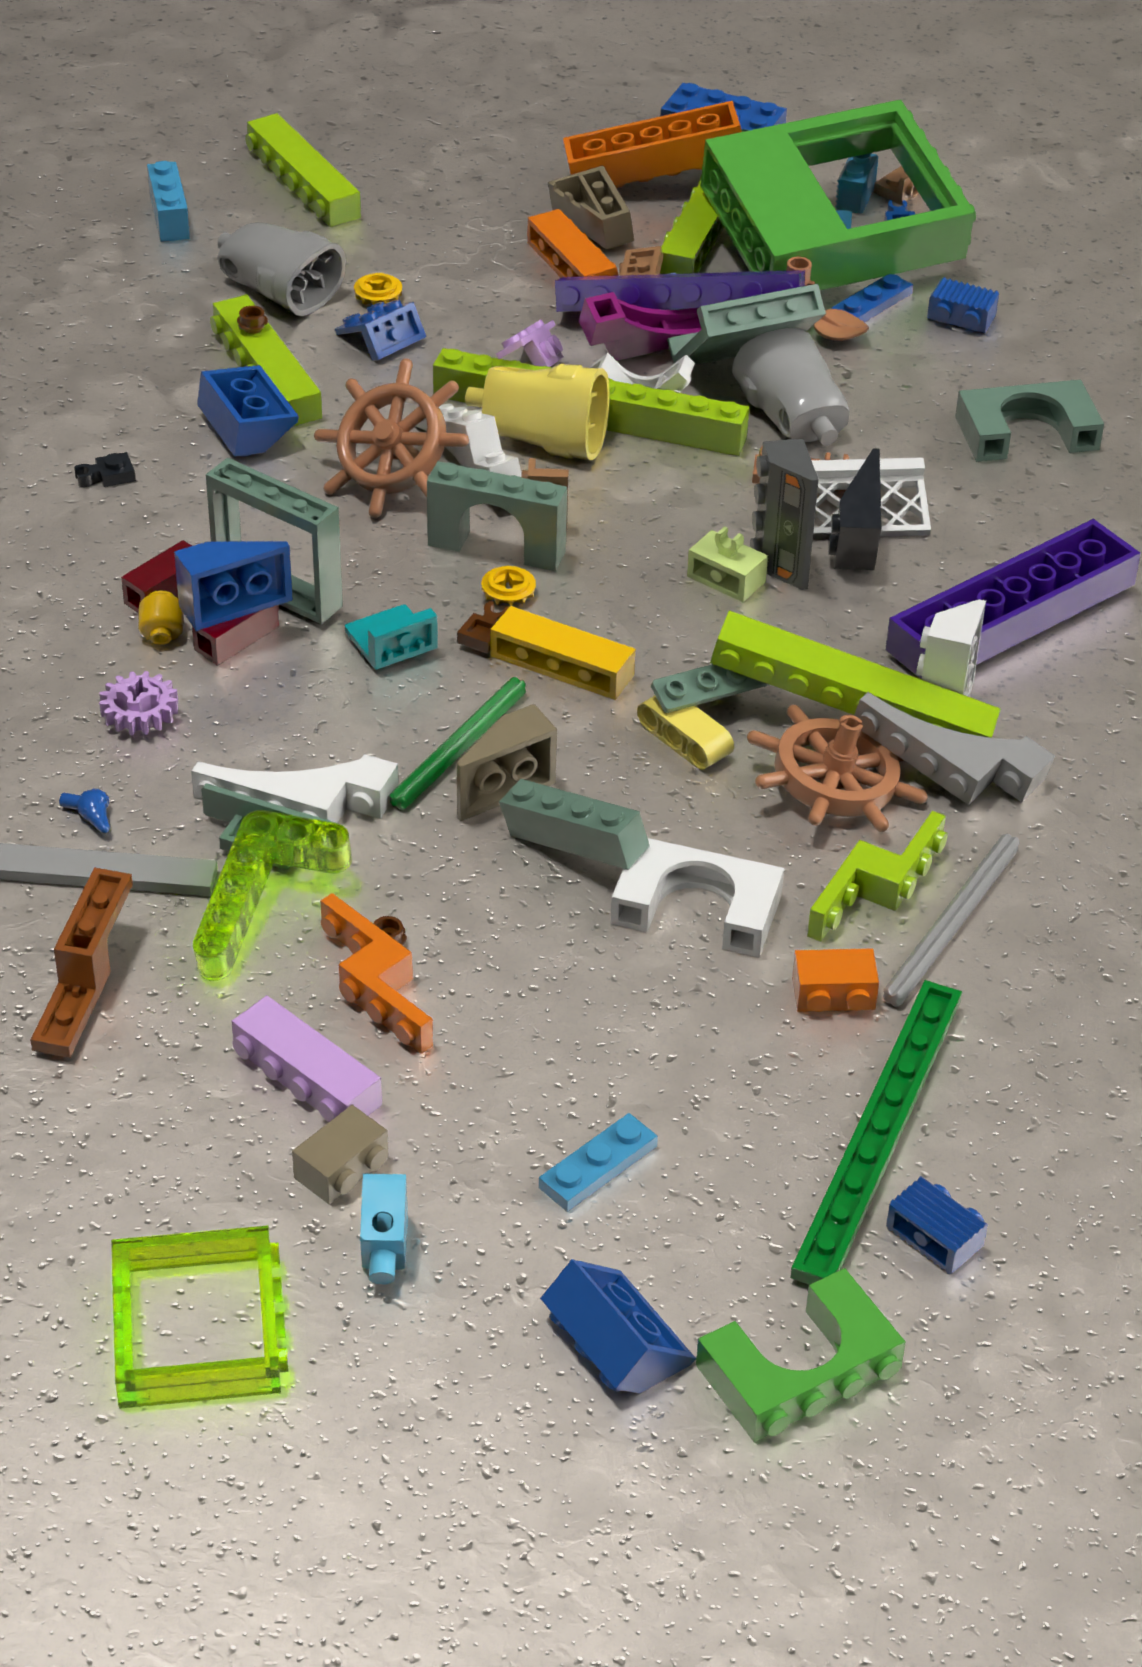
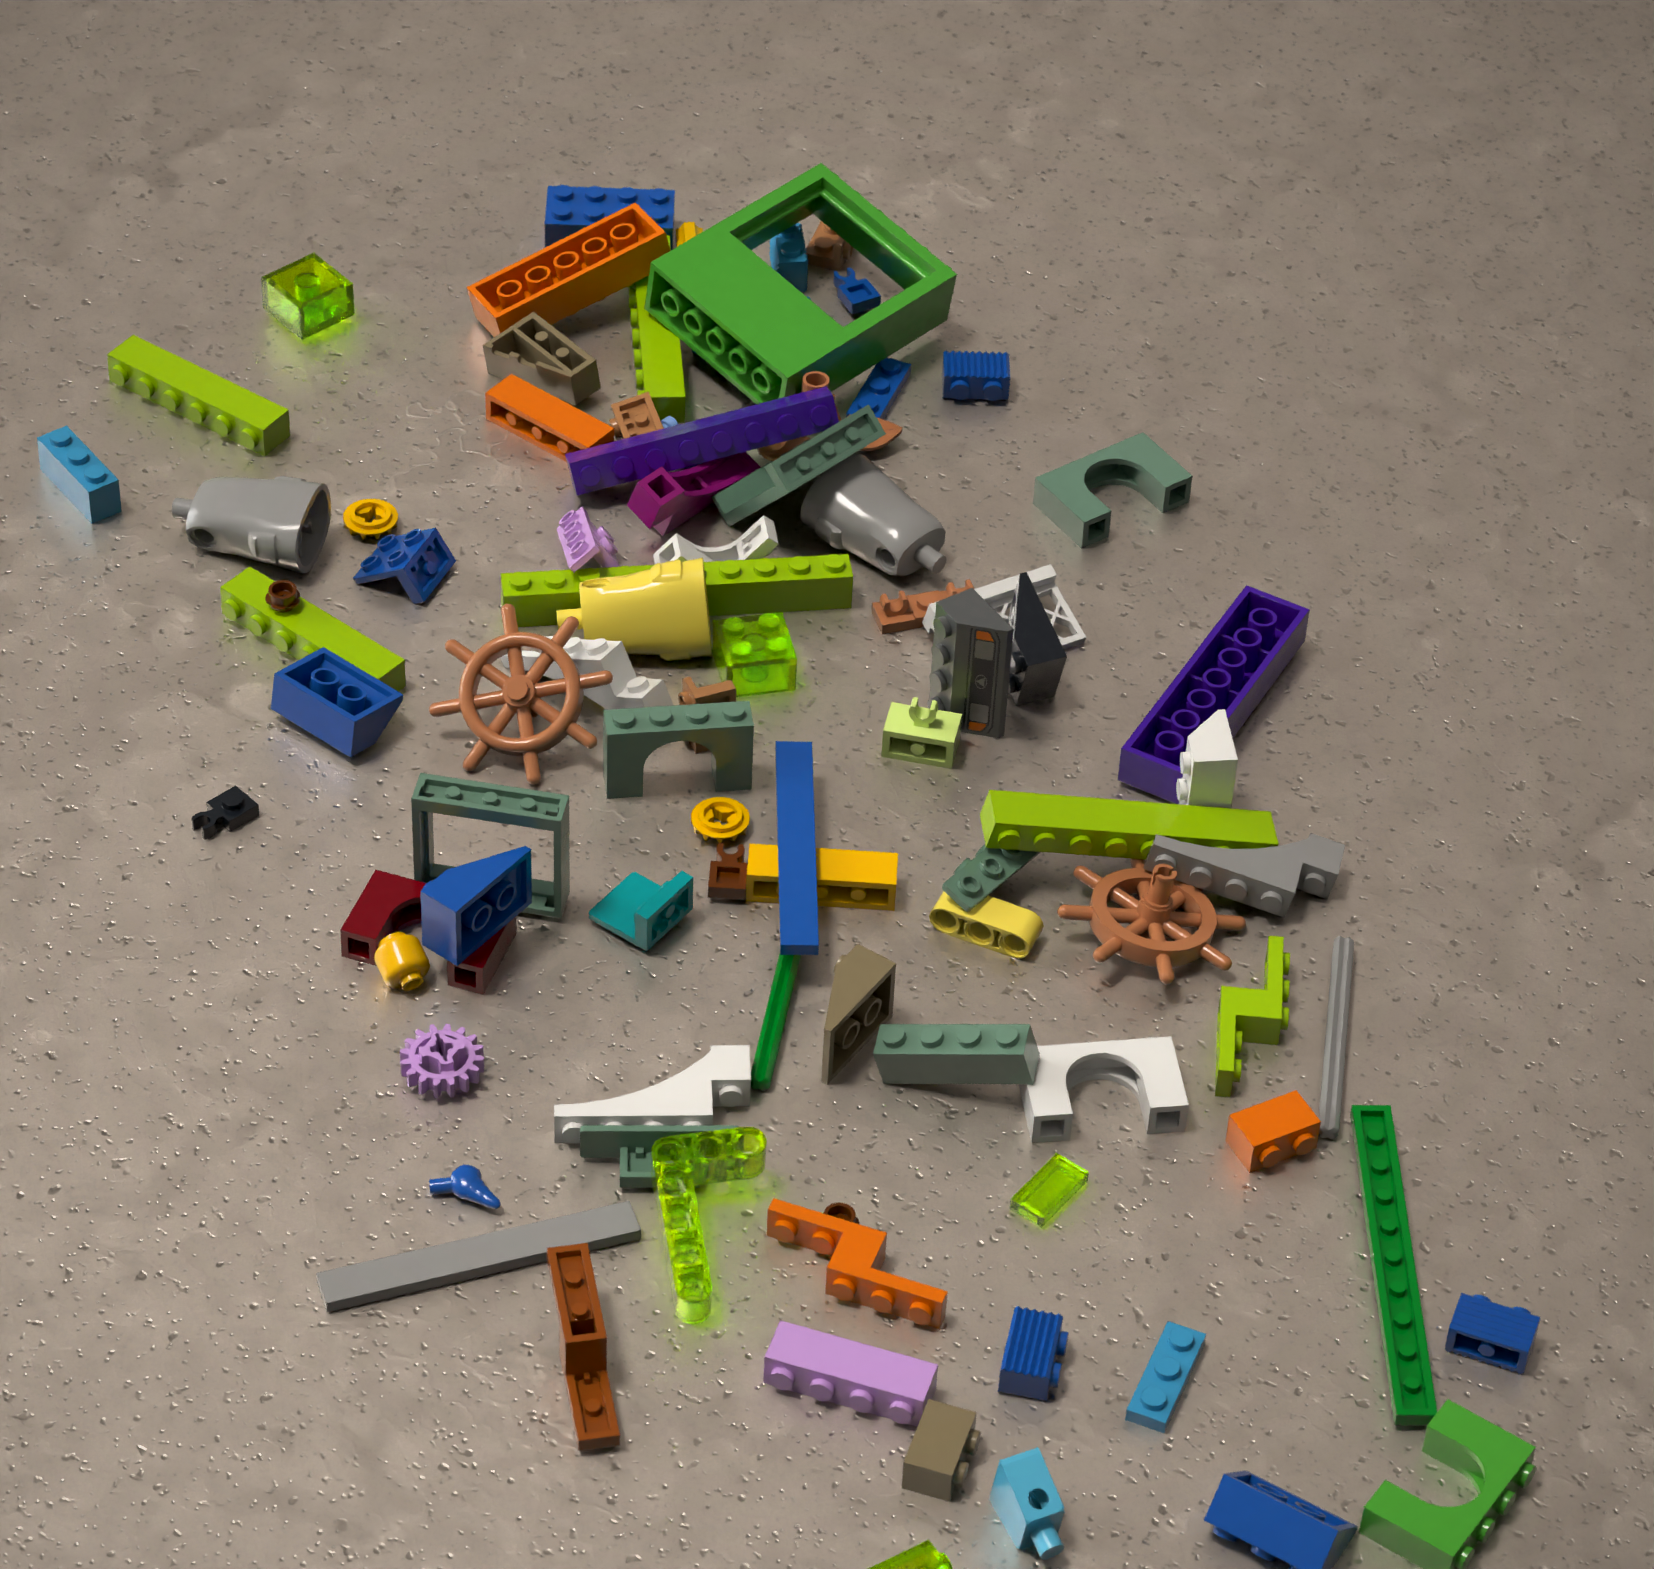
camera: 25 degrees left, 0 degrees up
none -> clear neon green brick [261,253,355,340]
none -> clear neon green brick [712,612,797,697]
none -> blue tile [775,741,819,955]
none -> blue brick [998,1306,1069,1401]
none -> clear neon green tile [1009,1153,1089,1228]

